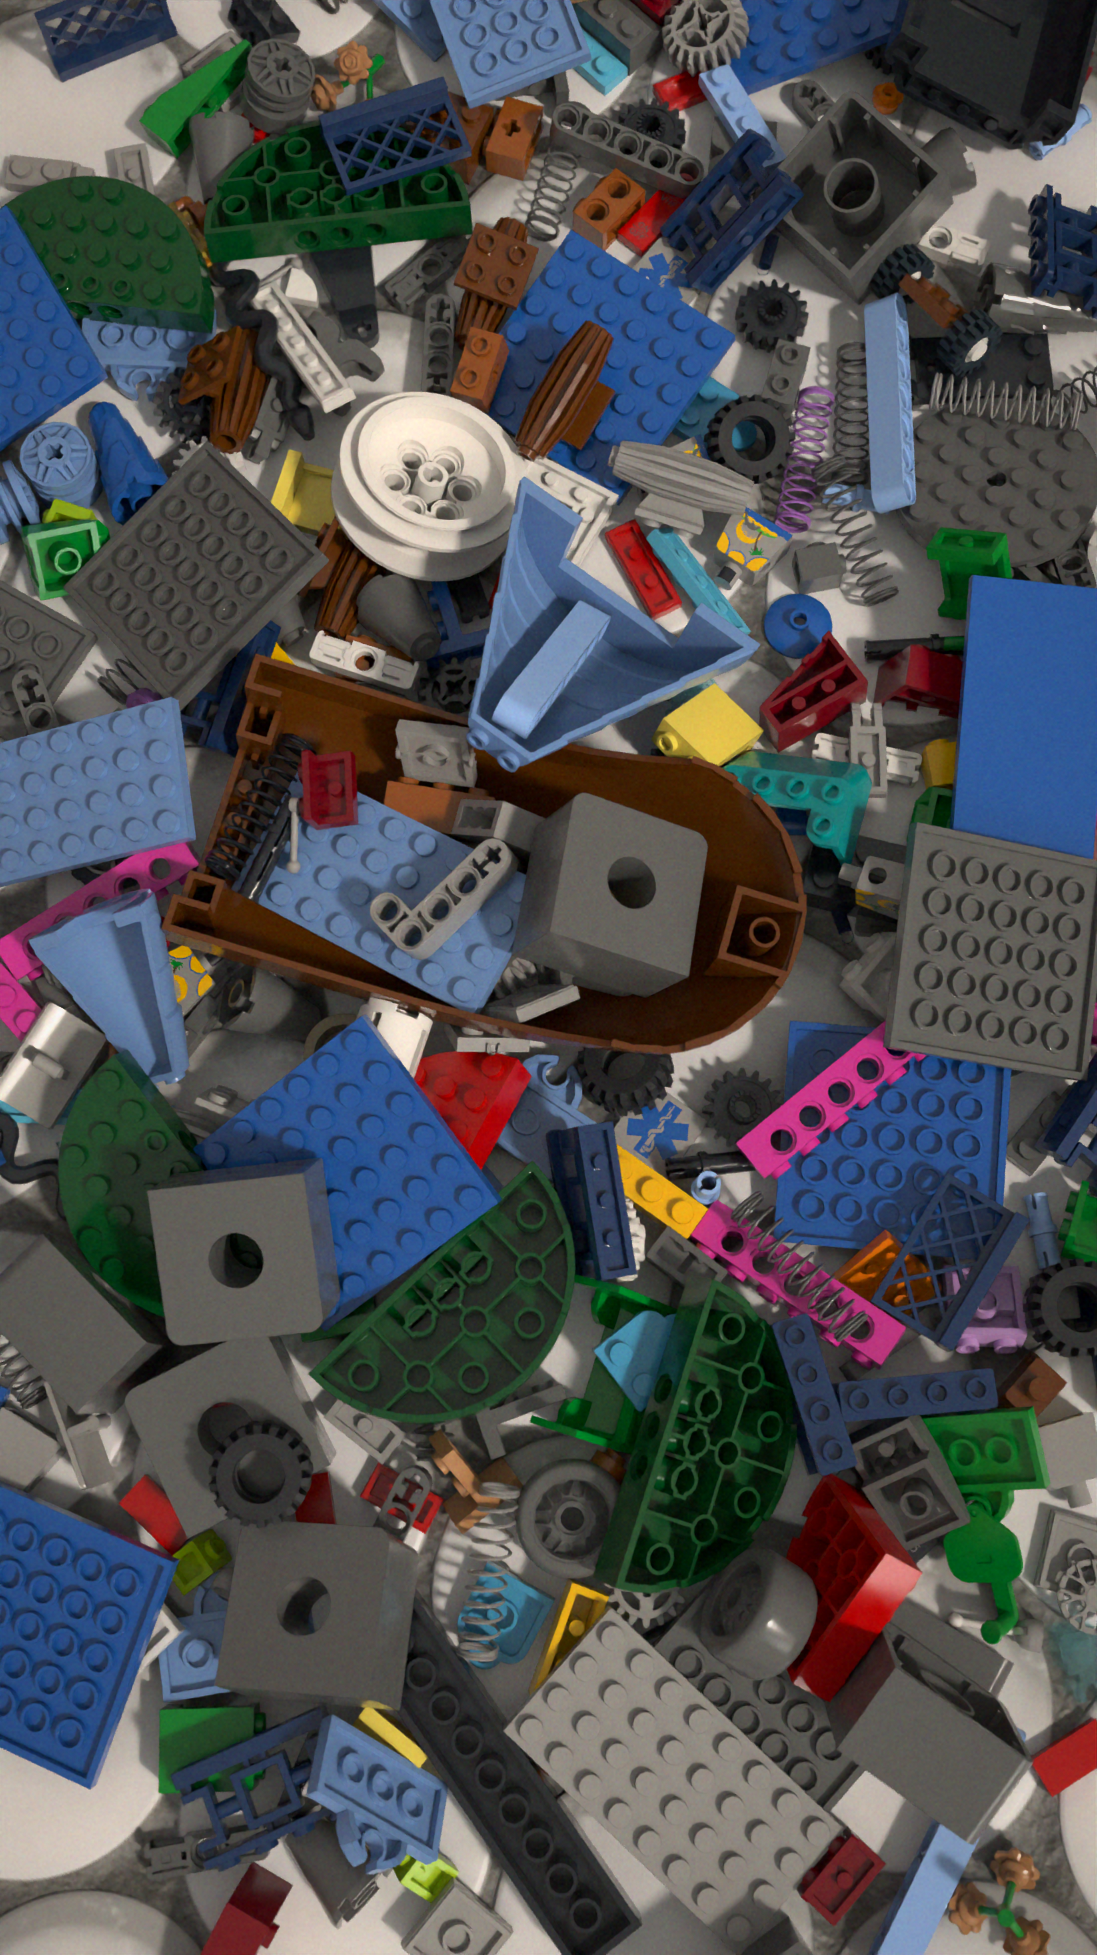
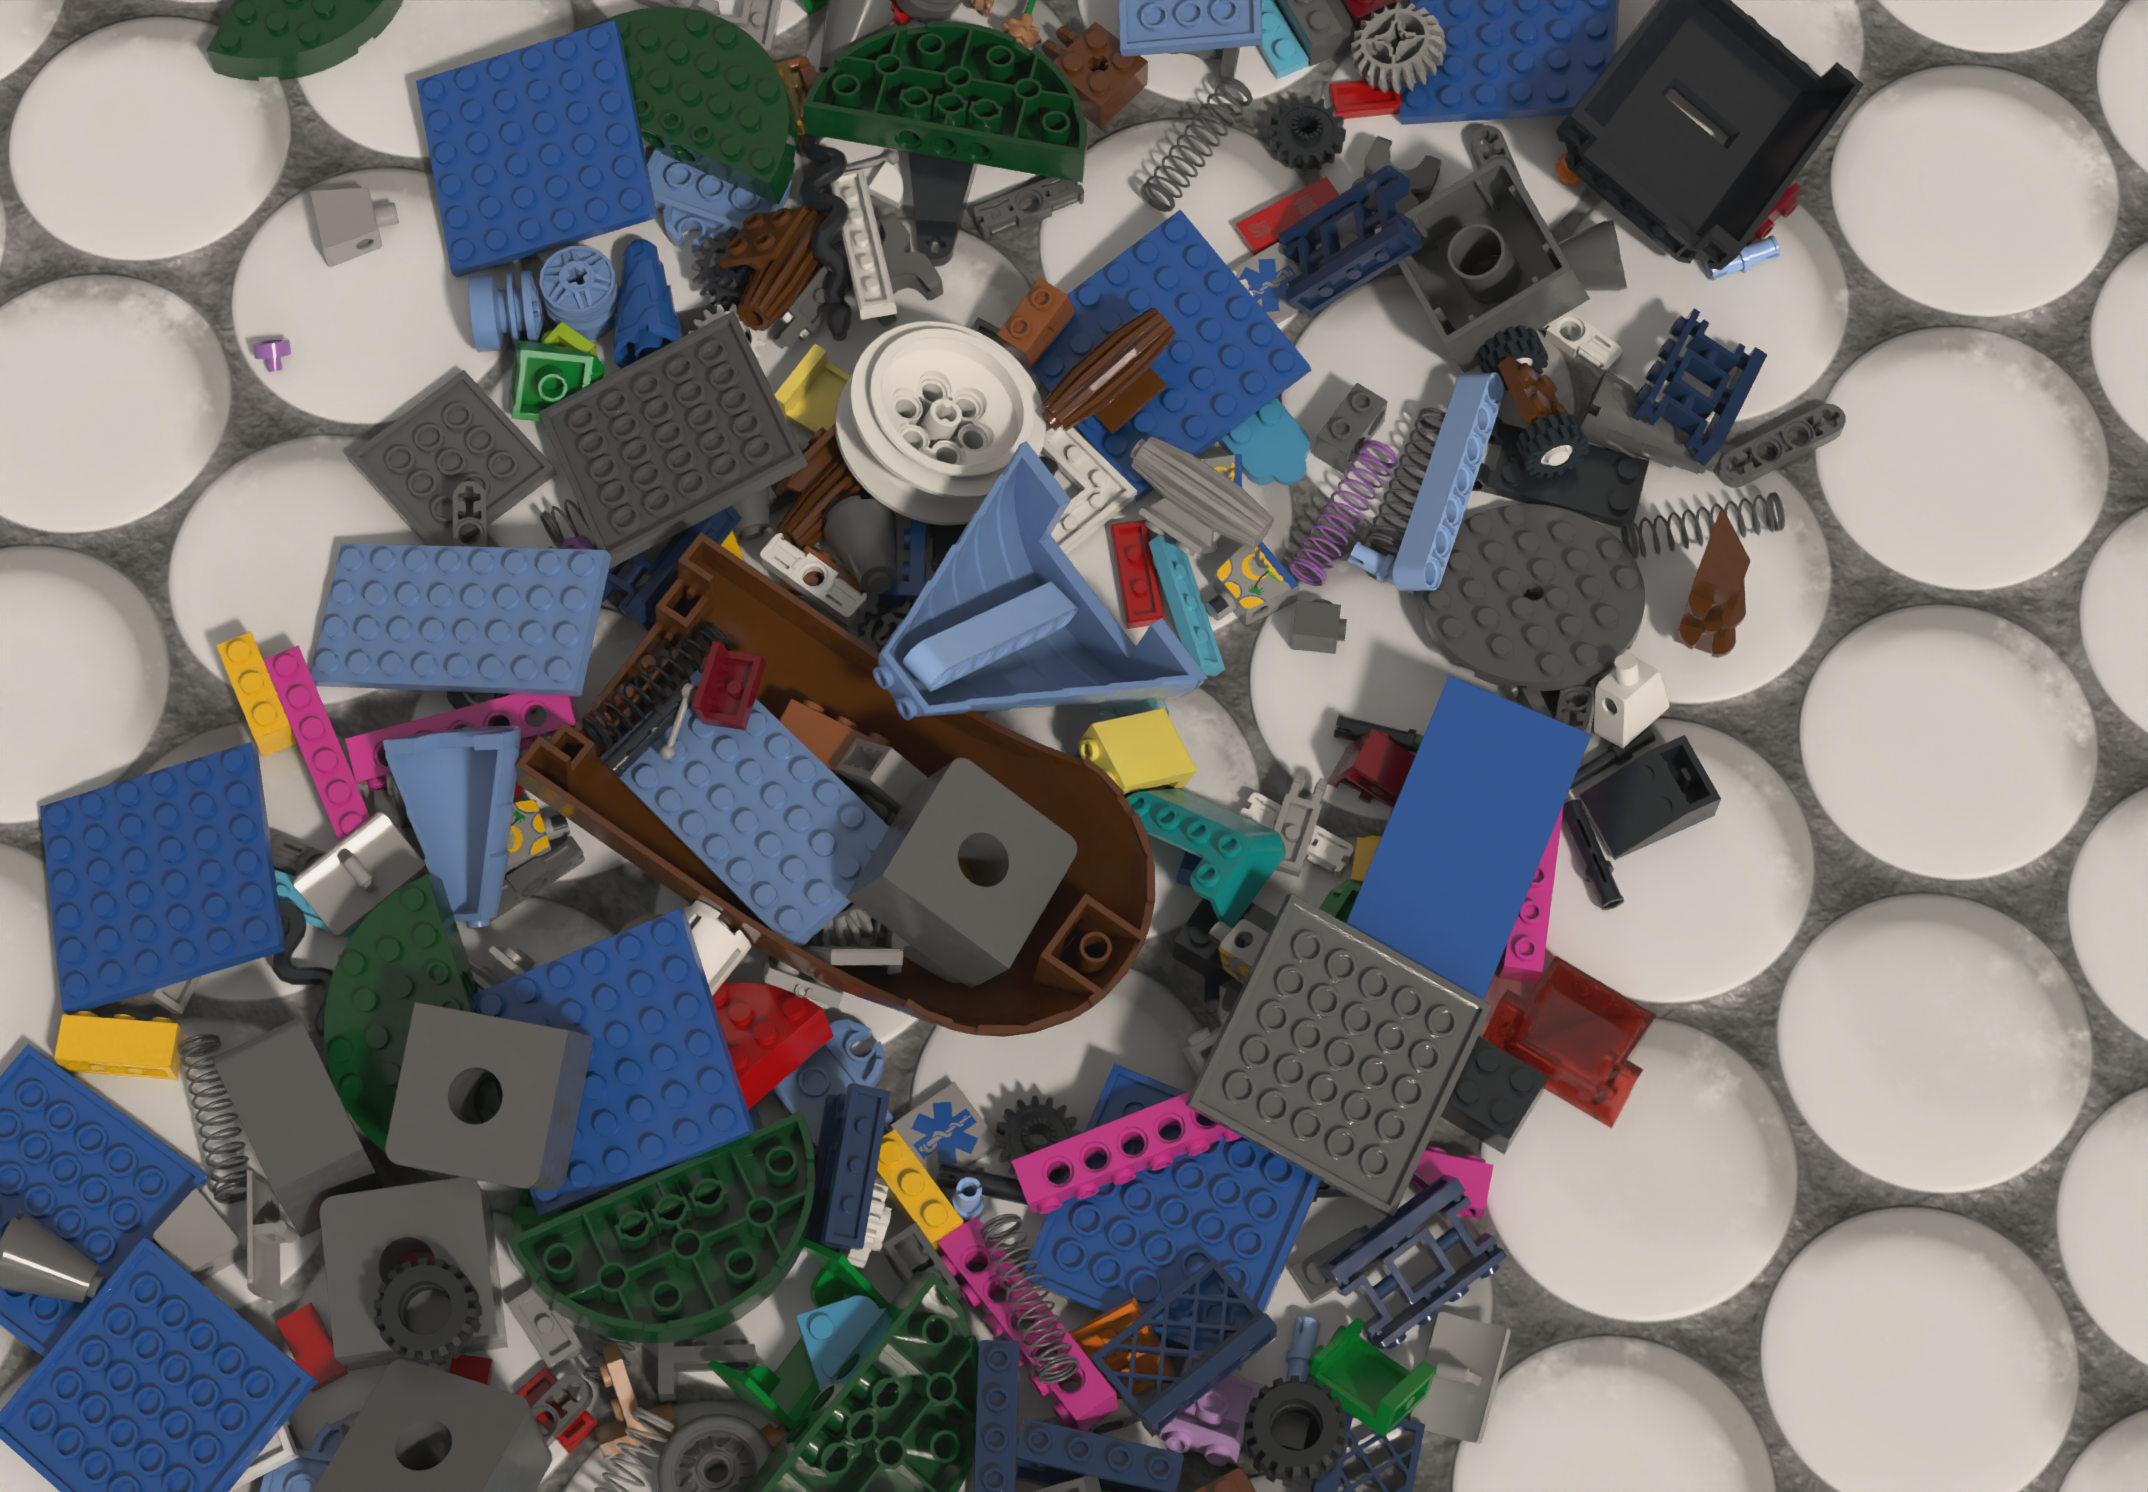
camera: 15 degrees right, 10 degrees down
lime bracket [172,1528,232,1596] -> none
dark grey cone [217,963,322,1041] -> none
dark blue fence [318,76,472,196] -> none
light grey beam [370,838,518,960] -> none
light grey plate [395,719,478,788] -> none
dark grey beam [421,294,456,397] -> none
reddish brown plate [453,217,539,351] -> none
dark orange brick [482,96,544,181] -> none
dark grey beam [549,103,704,199] -> none
dark orange brick [572,168,646,251] -> none
black tyre [577,1047,674,1116] -> none
light blue plate [698,64,787,174] -> none
black tyre [704,394,795,485] -> none
black gear [735,279,809,353] -> none
dark blue piece [757,228,780,276] -> none
dark red wedge [759,631,868,753] -> none
blue dish [764,594,832,659] -> none
dark grey piece [810,455,899,607] -> none
green panel [926,527,1012,620] -> none
light grey piece [929,372,1083,431] -> none

